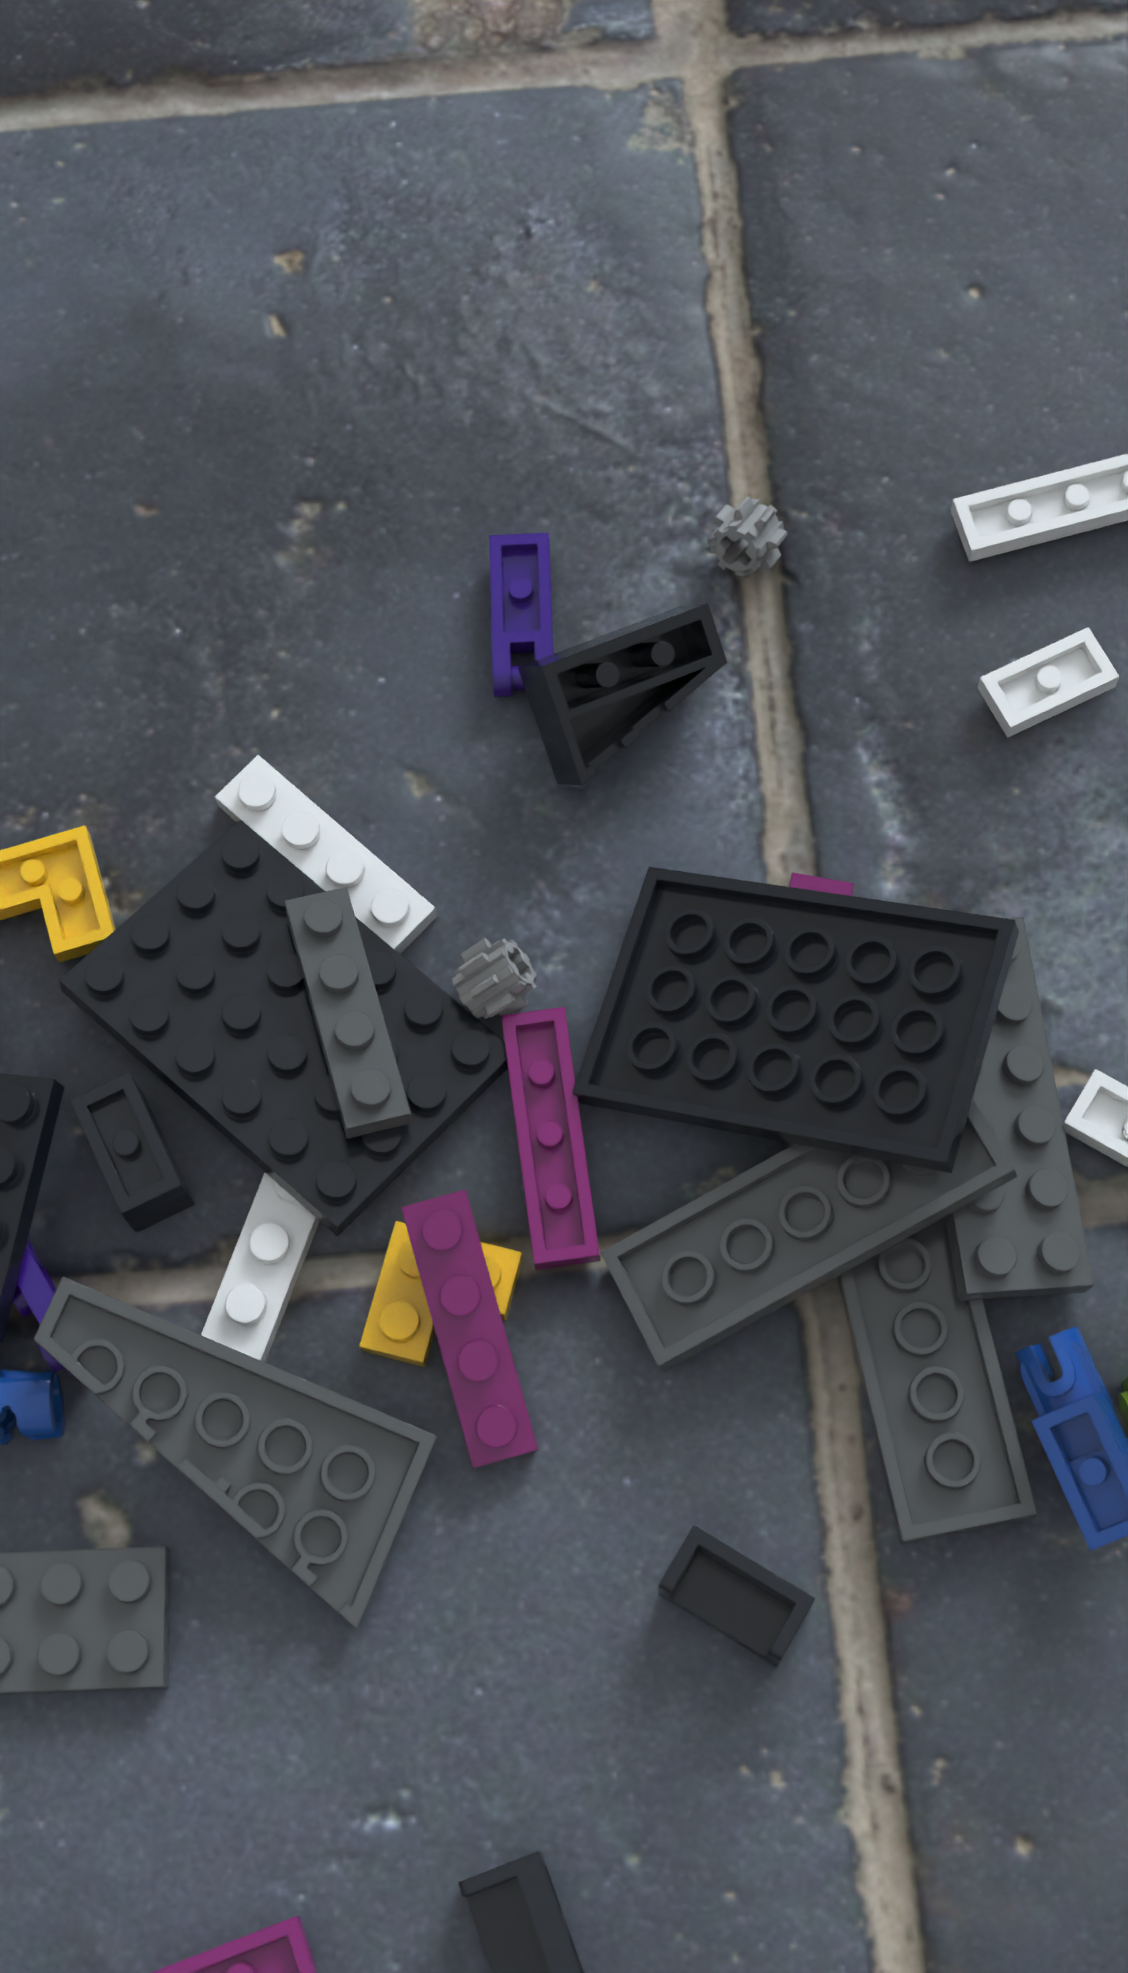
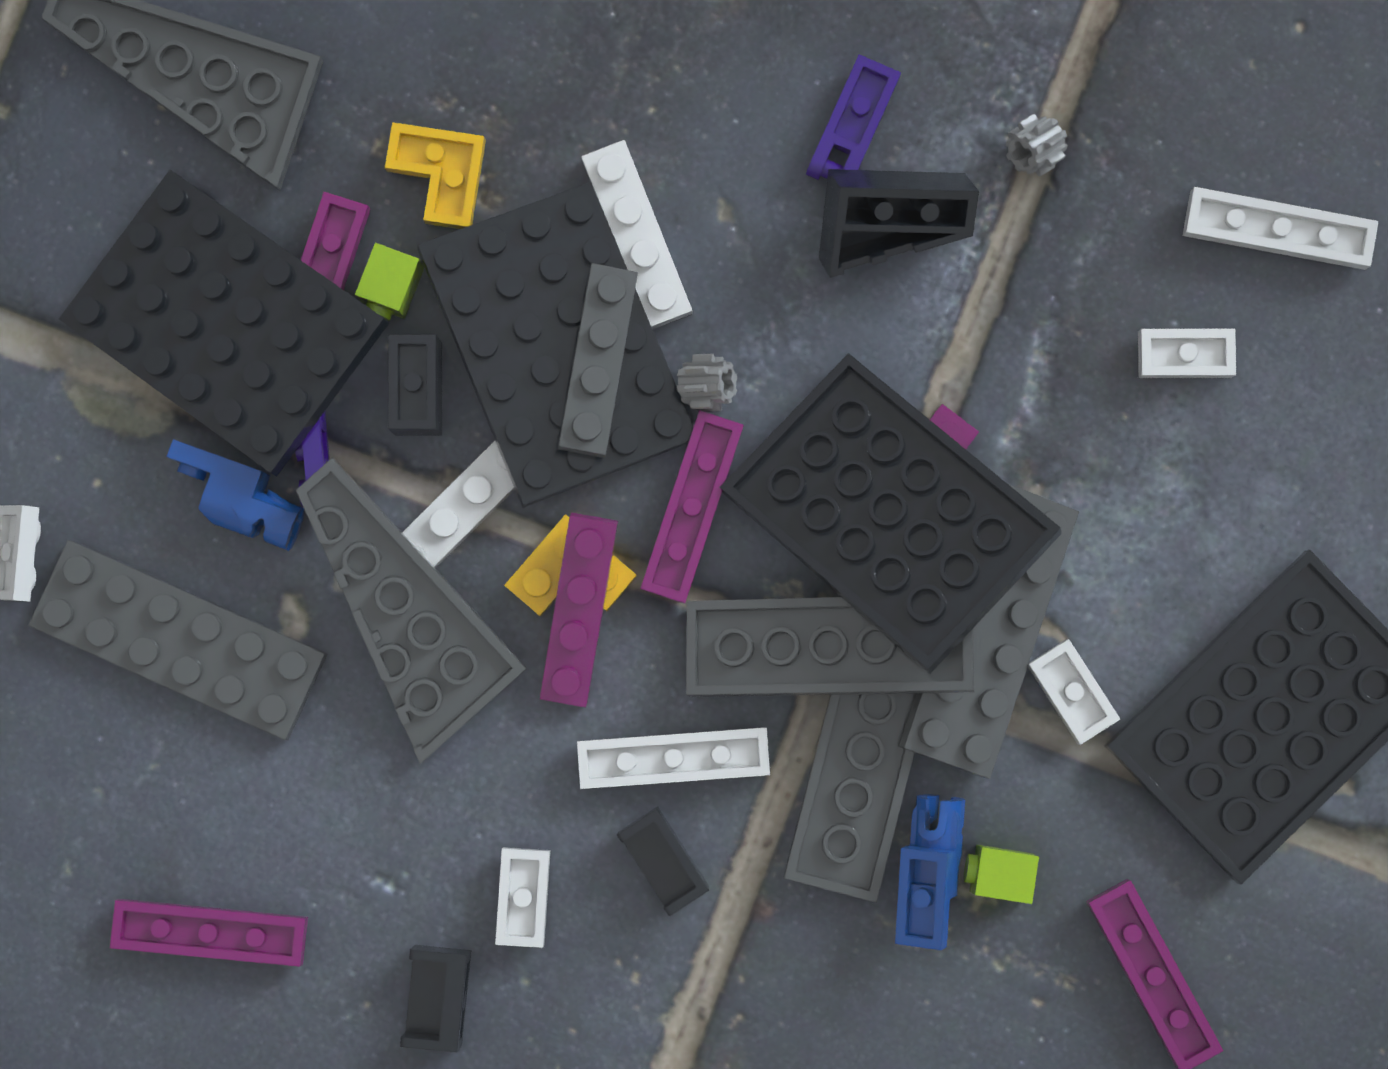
camera: 20 degrees right, 15 degrees up
none -> lime brick [355,242,424,321]
none -> white plate [495,847,551,948]
none -> white plate [577,727,770,789]

